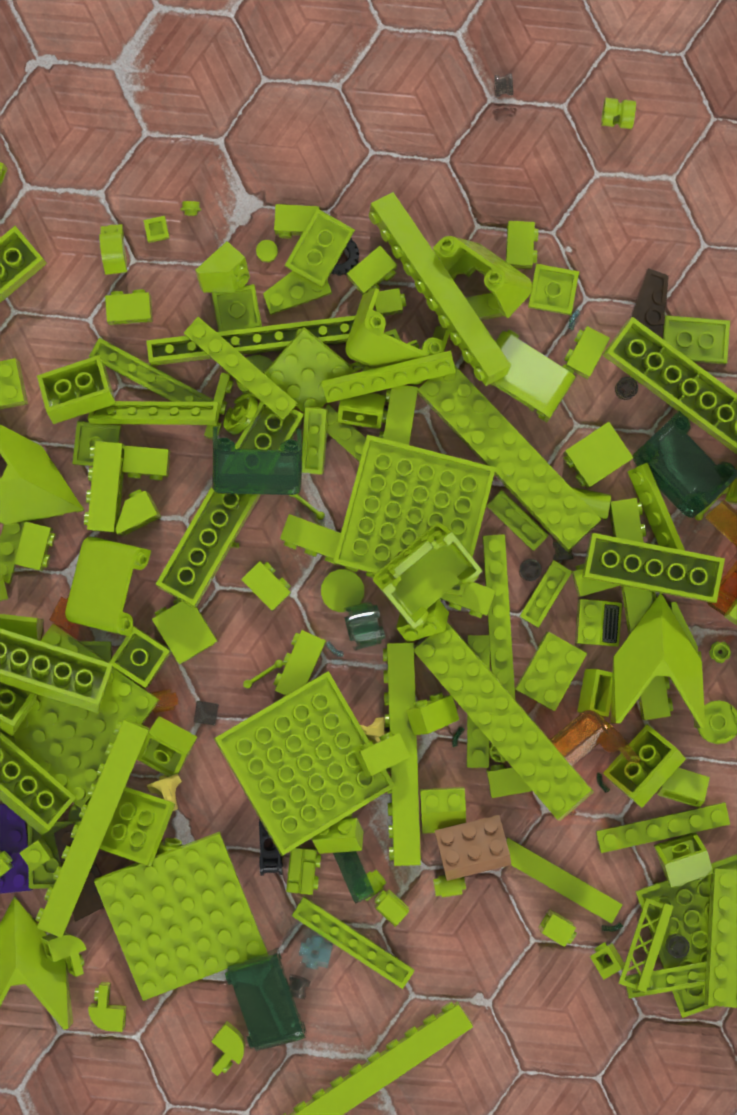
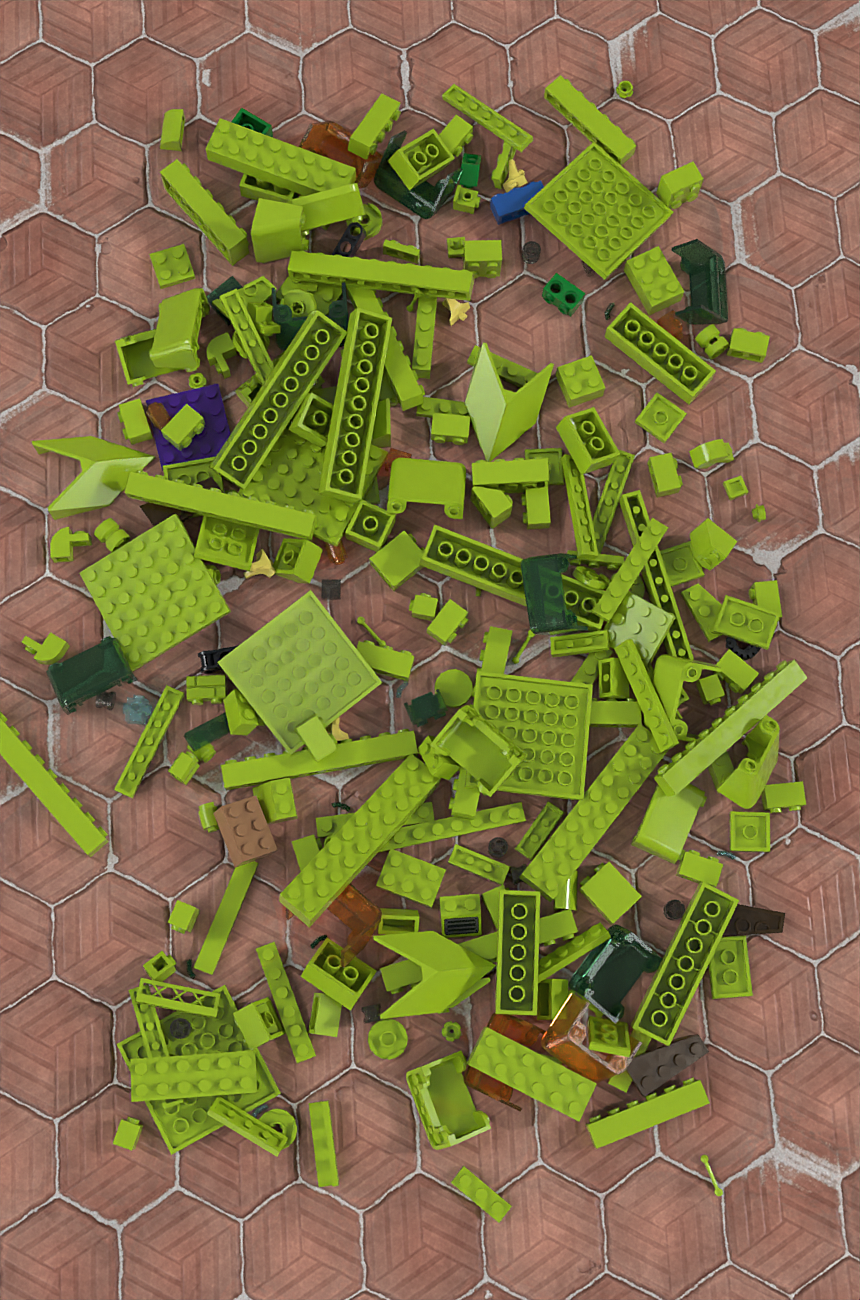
camera: 75 degrees right, 10 degrees down
lime brick [19,837,54,871] -> none
lime brick [41,932,87,977] -> none
lime tile [256,240,278,263] -> none
lime brick [406,693,459,735] -> none
none -> lime wheel [94,518,131,553]
none -> clear smoke wheel [361,1004,384,1024]
none -> lime brick [409,593,438,621]
none -> lime brick [537,979,568,1020]
none -> lime plate [634,393,687,444]

